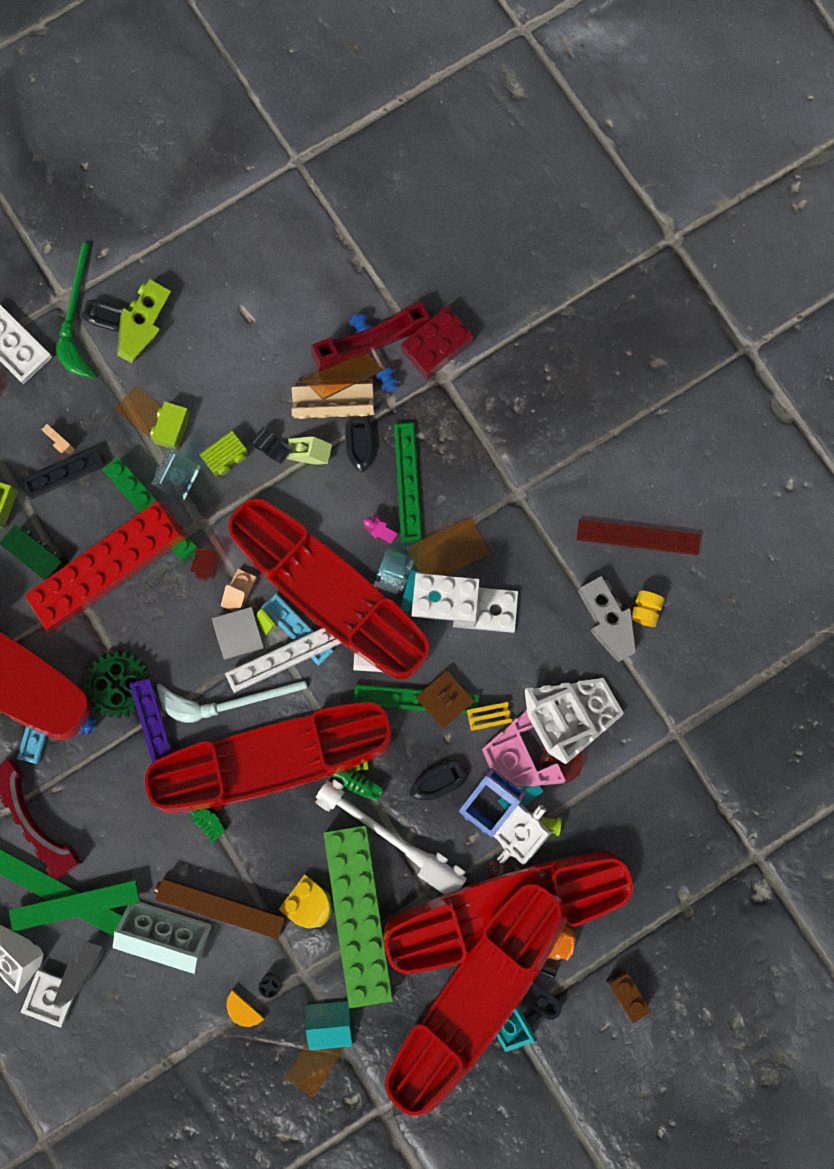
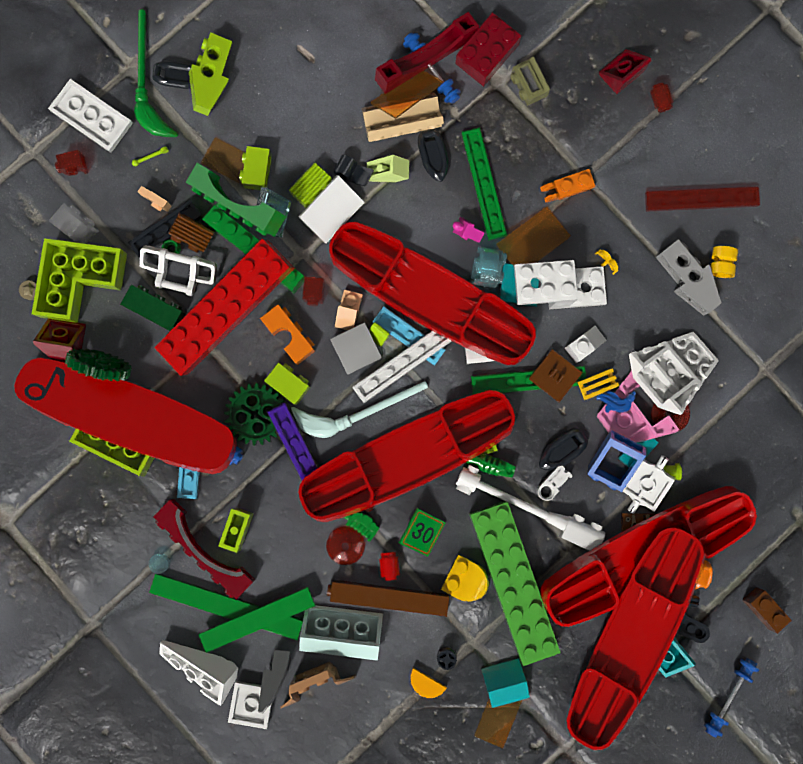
camera: 15 degrees left, 5 degrees up
none -> lime hinge [132,147,169,167]
none -> white bar [140,245,217,296]
none -> green plate [162,239,181,254]
none -> reddish brown brick [168,212,214,253]
none -> green arch [186,163,286,237]
none -> lime brick [218,507,254,553]
none -> orange arch [260,305,315,365]
none -> lime brick [264,363,311,405]
none -> medium nougat piece [280,662,356,708]
none -> white tile [298,175,364,244]
none -> clear red dish [326,526,365,565]
none -> red brick [379,552,400,581]
none -> green piece [399,508,446,557]
none -> olive window [510,56,550,106]
none -> white piece [537,466,572,501]
none -> orange hinge [540,169,595,203]
none -> white slope [565,326,607,363]
none -> yellow piece [595,249,618,275]
none -> blue piece [596,391,636,413]
none -> dark red slope [598,49,651,94]
none -> clear red brick [650,82,674,113]
none -> blue axle [704,658,759,738]

